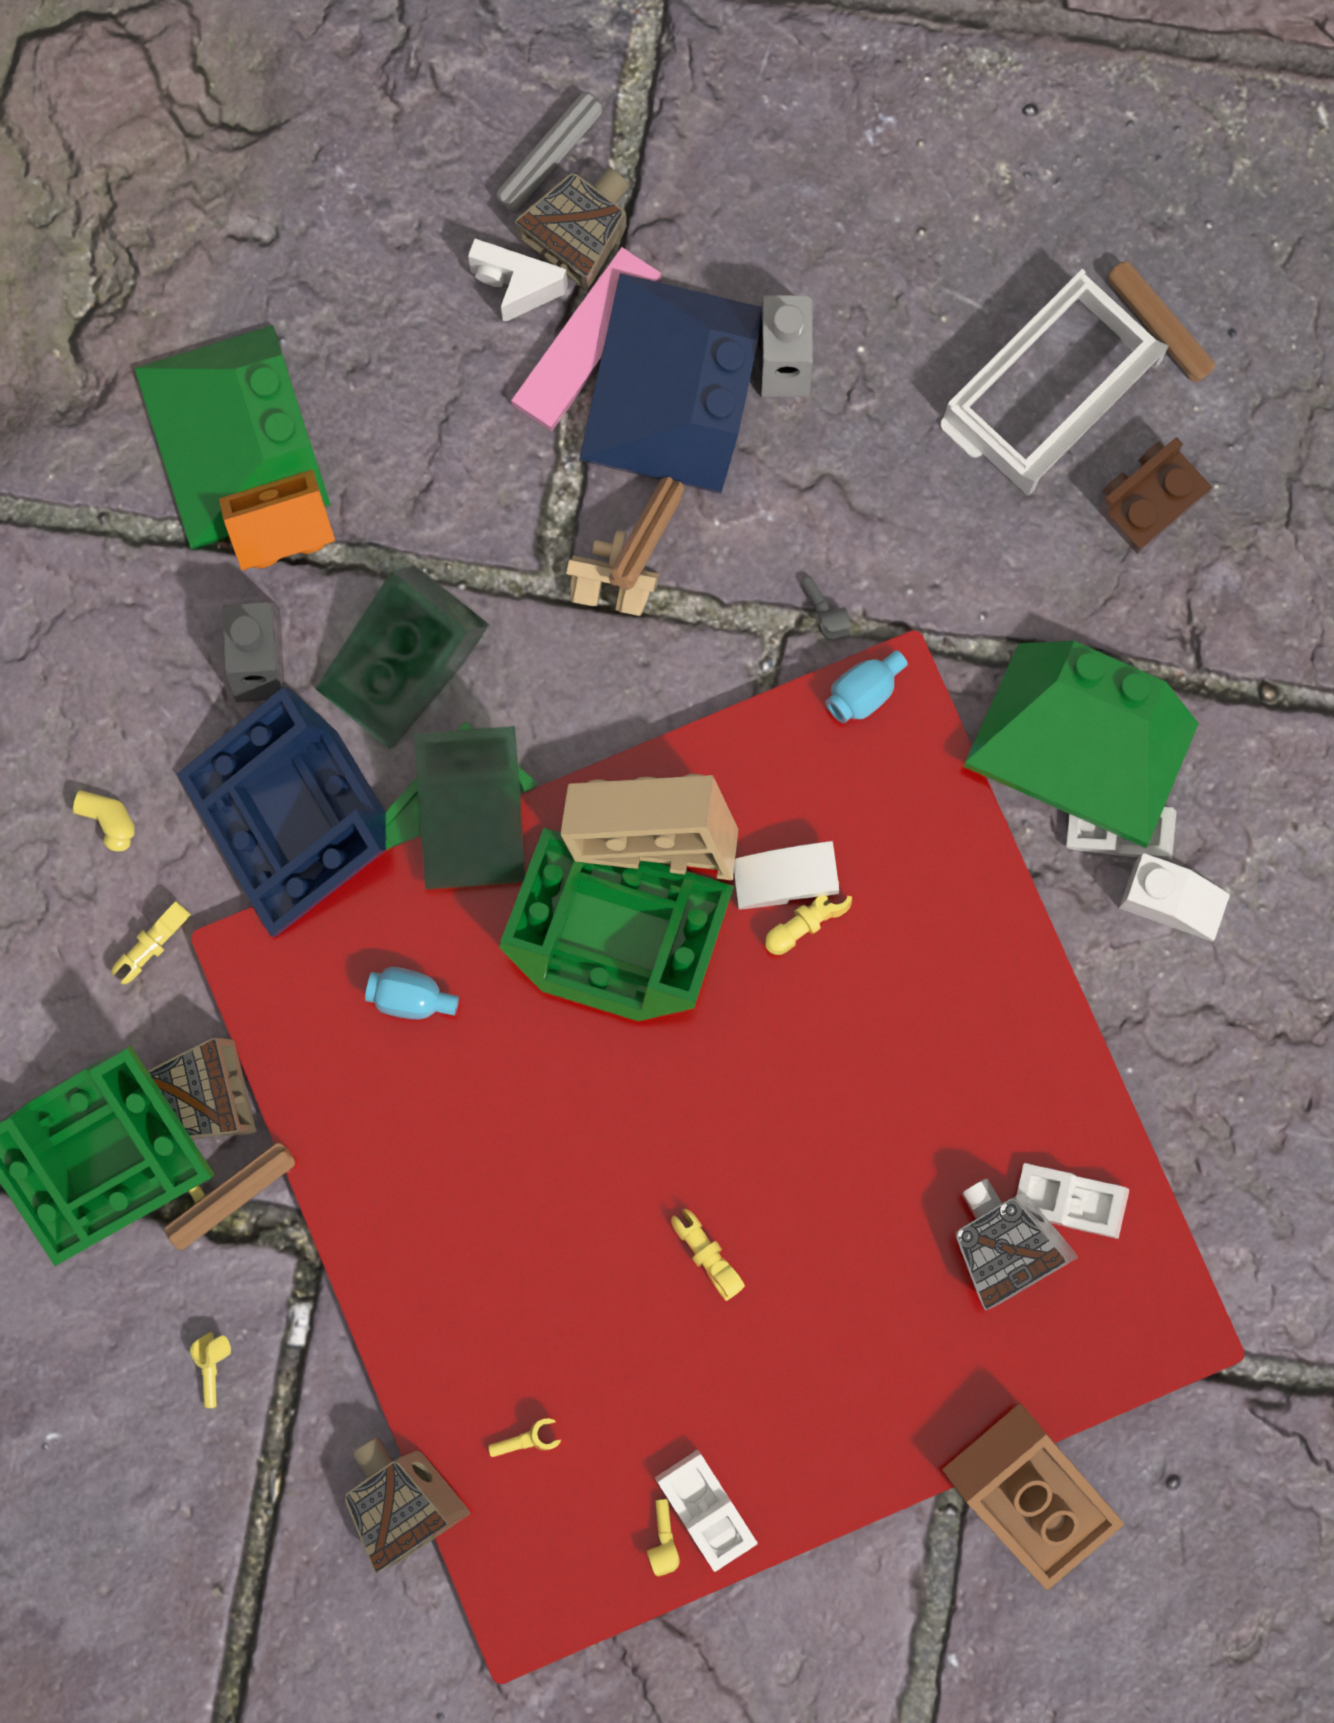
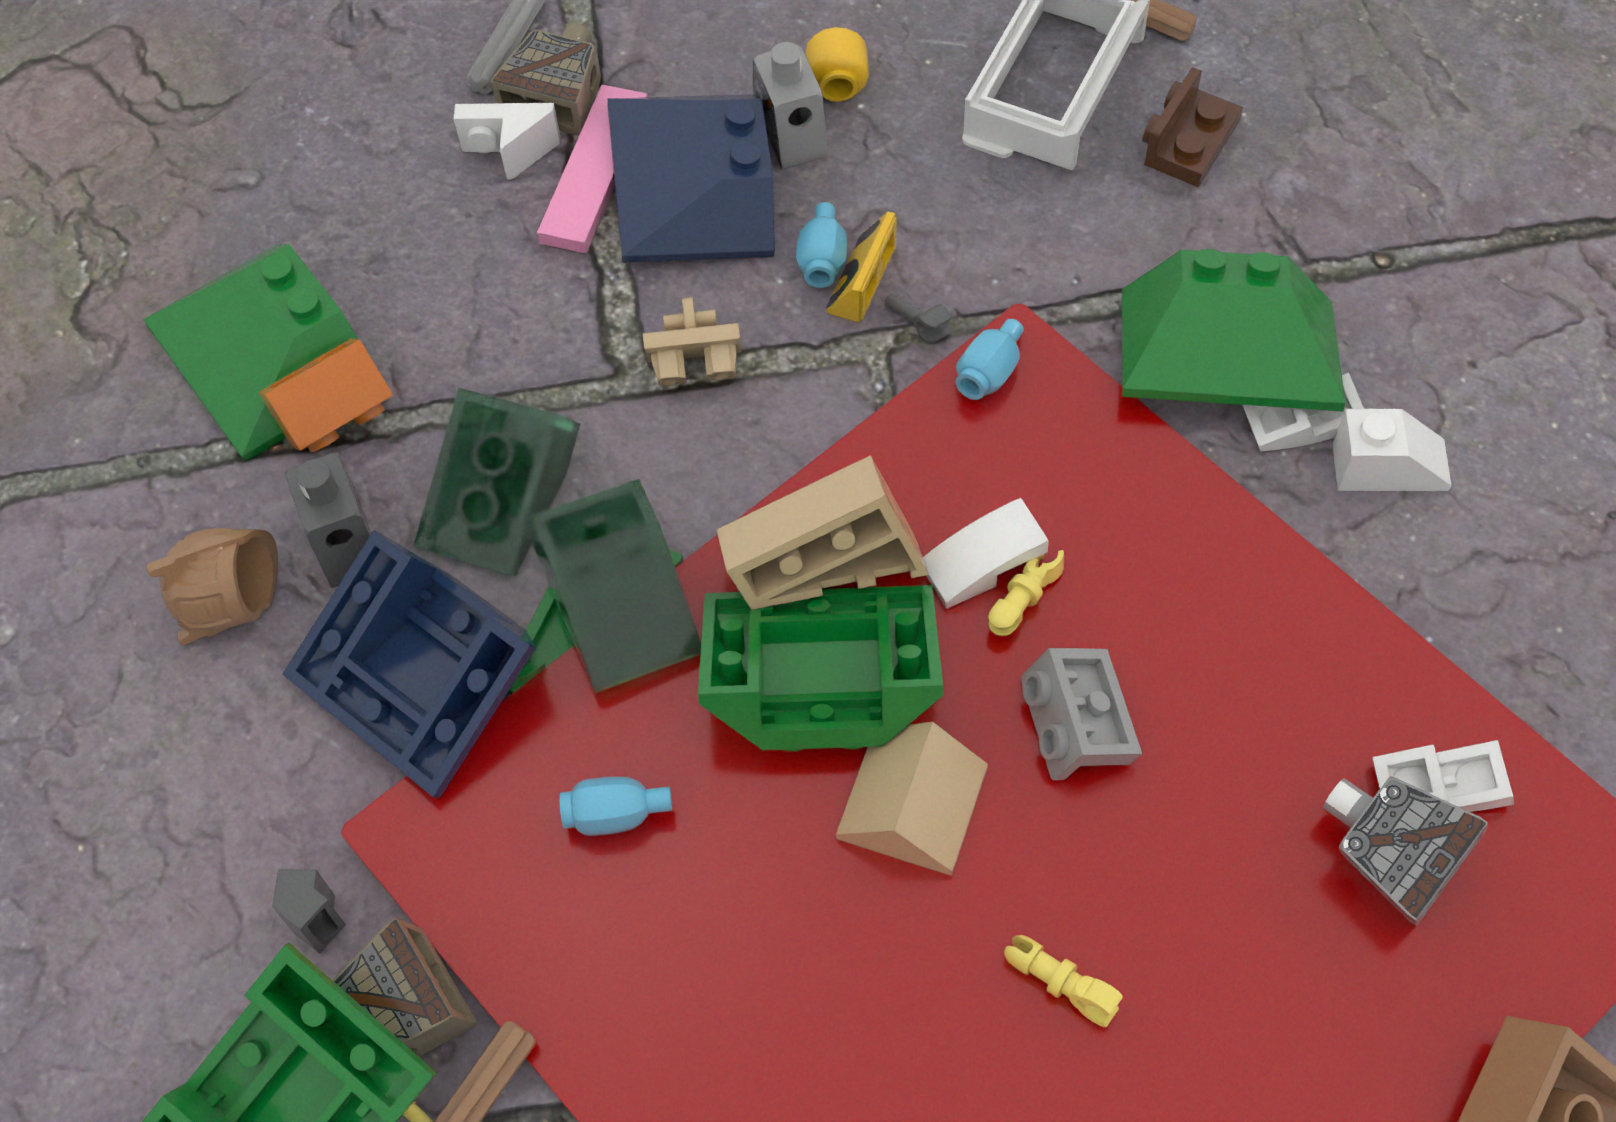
camera: 15 degrees left, 20 degrees down
light yellow arm [73,790,135,852] -> none
light yellow piece [111,901,191,984] -> none
medium nougat axle [609,477,685,590] -> none
none -> medium nougat helmet [146,528,278,646]
none -> dark grey piece [272,869,346,954]
none -> medium azure plant [796,202,847,288]
none -> yellow head [805,27,869,102]
none -> yellow slope [826,211,897,323]
none -> tan slope [836,722,988,876]
none -> light grey bracket [1021,648,1142,780]

